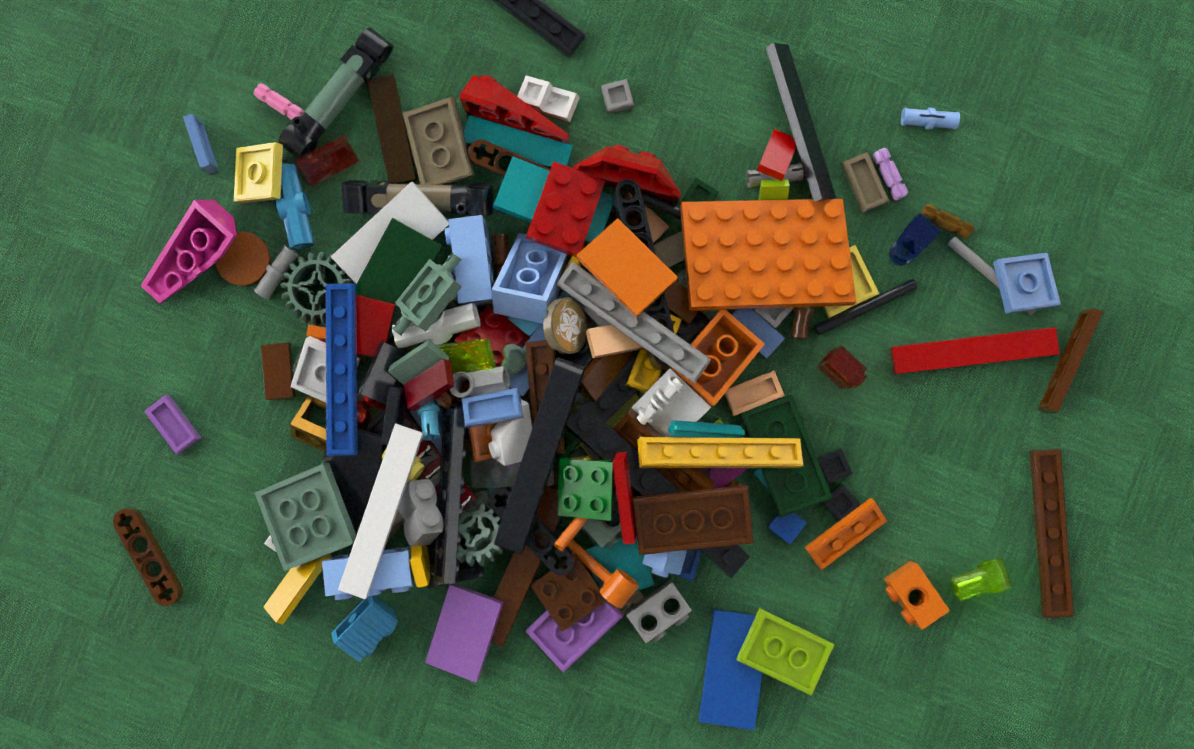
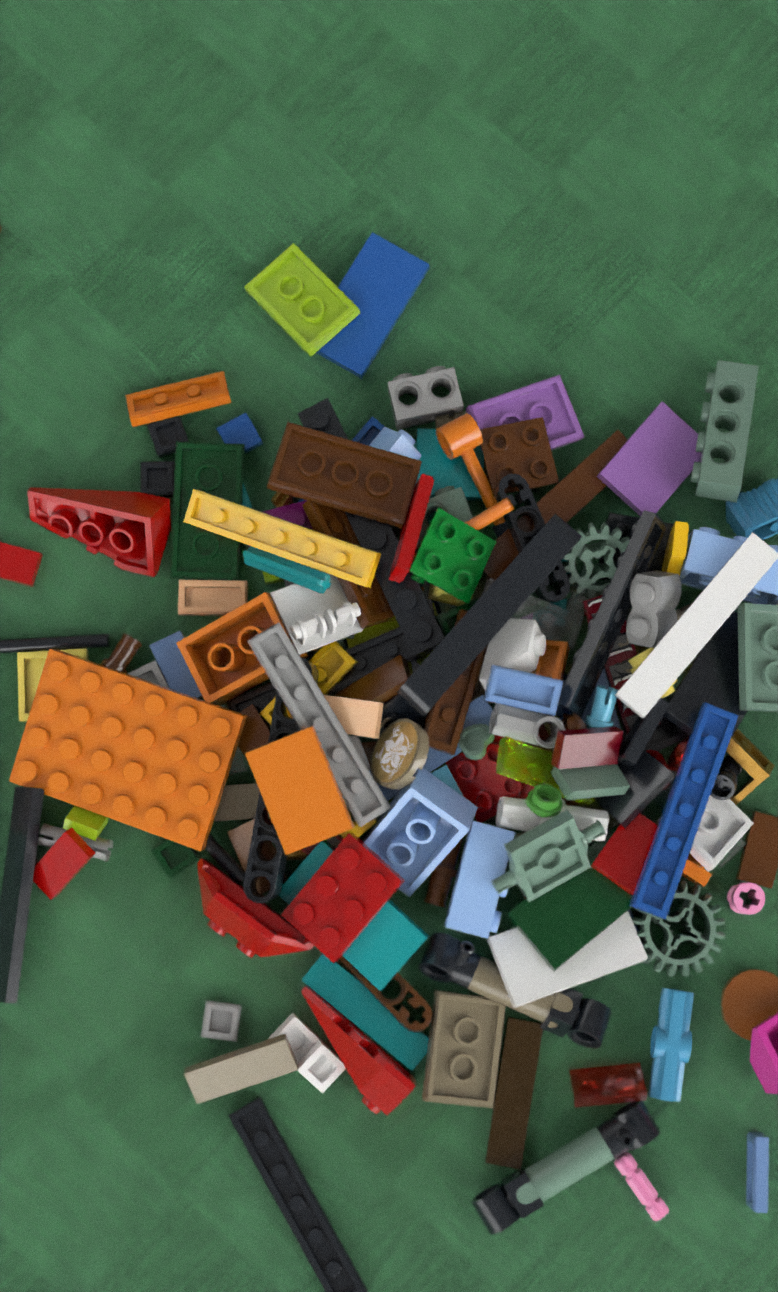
camera: 160 degrees left, 5 degrees down
light yellow tile [234,142,283,203] -> none
light grey pin [254,245,299,300] -> none
clear red brick [816,345,867,390] -> none
orange brick [883,561,950,630] -> none
clear neon green piece [950,558,1012,601] -> none
none -> red wedge [27,487,171,577]
none -> tile [184,1033,298,1104]
none -> bright green plate [526,784,563,818]
none -> sand green brick [691,360,759,502]
none -> black pin [710,755,743,800]
none -> bright pink bush [726,882,766,915]

